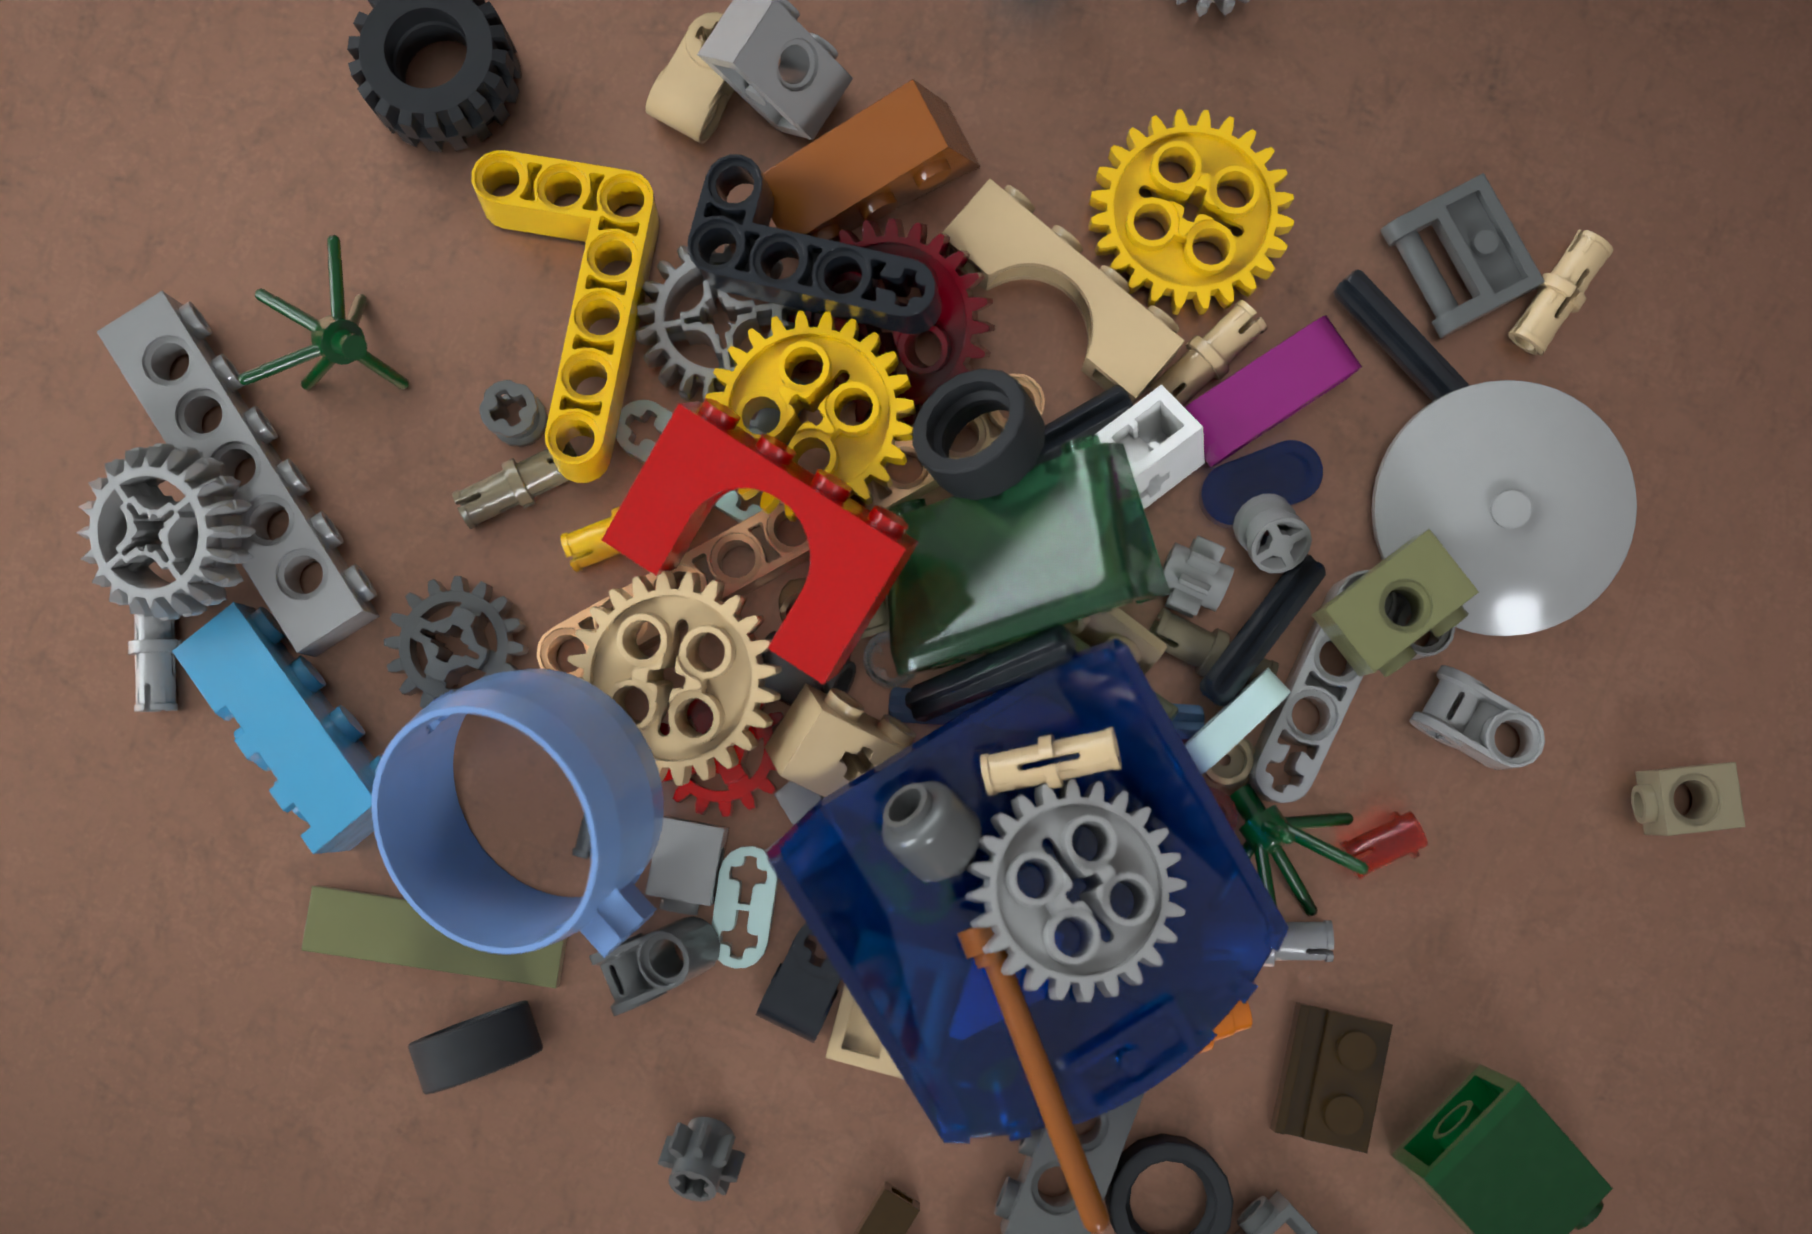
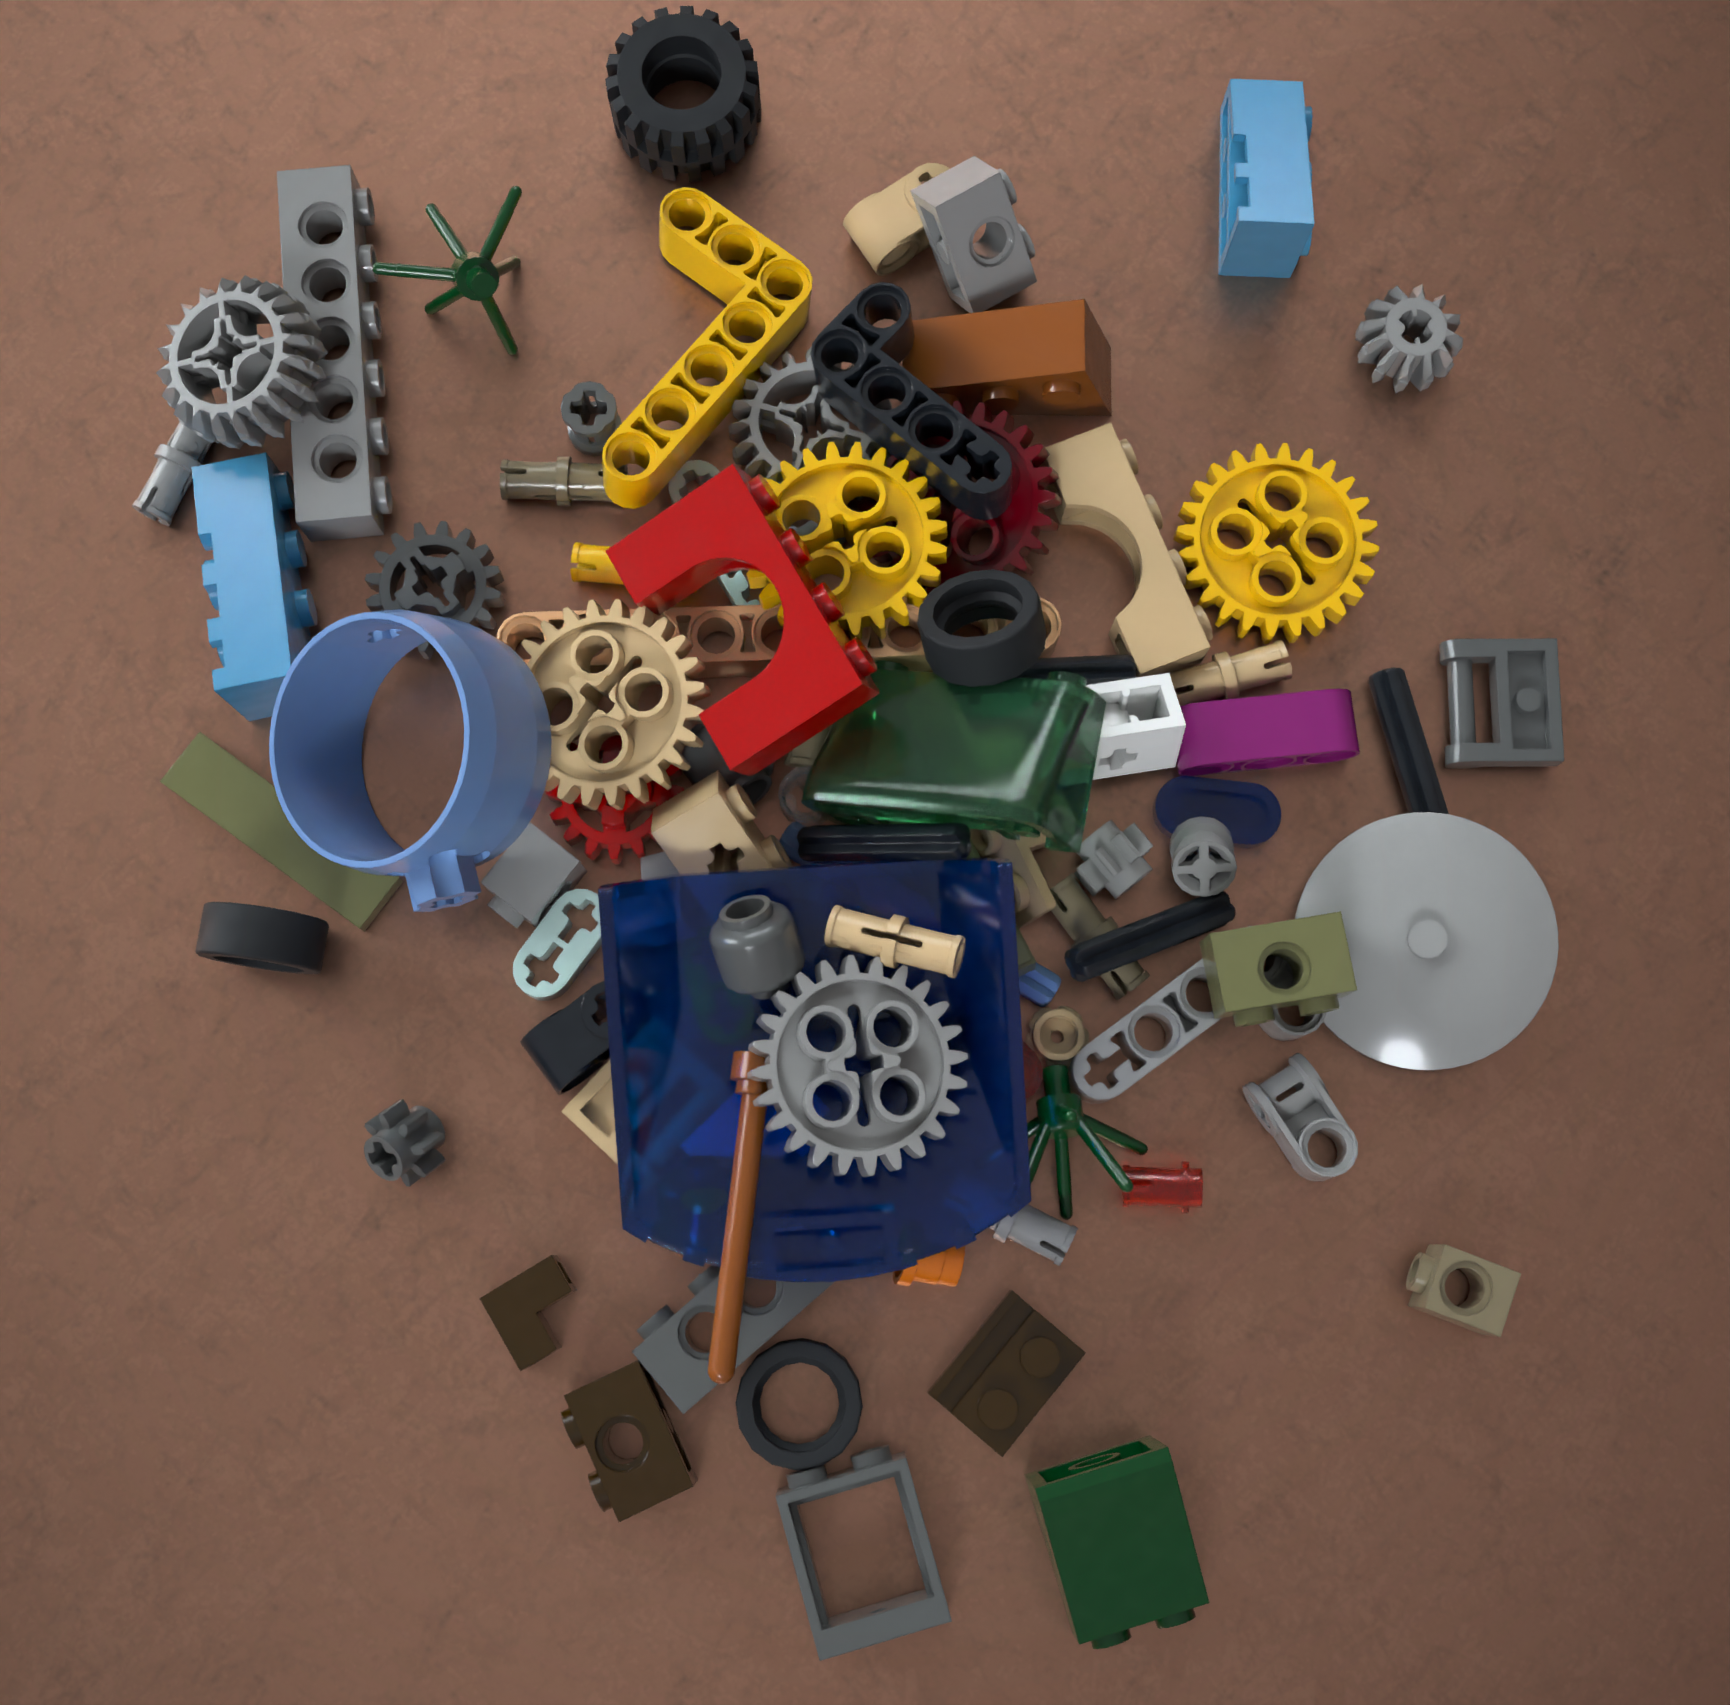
camera: 25 degrees right, 5 degrees down
dark grey piece [589,916,720,1016] -> none
light aqua beam [1179,668,1291,775] -> none
tan pin [1508,230,1614,356] -> none

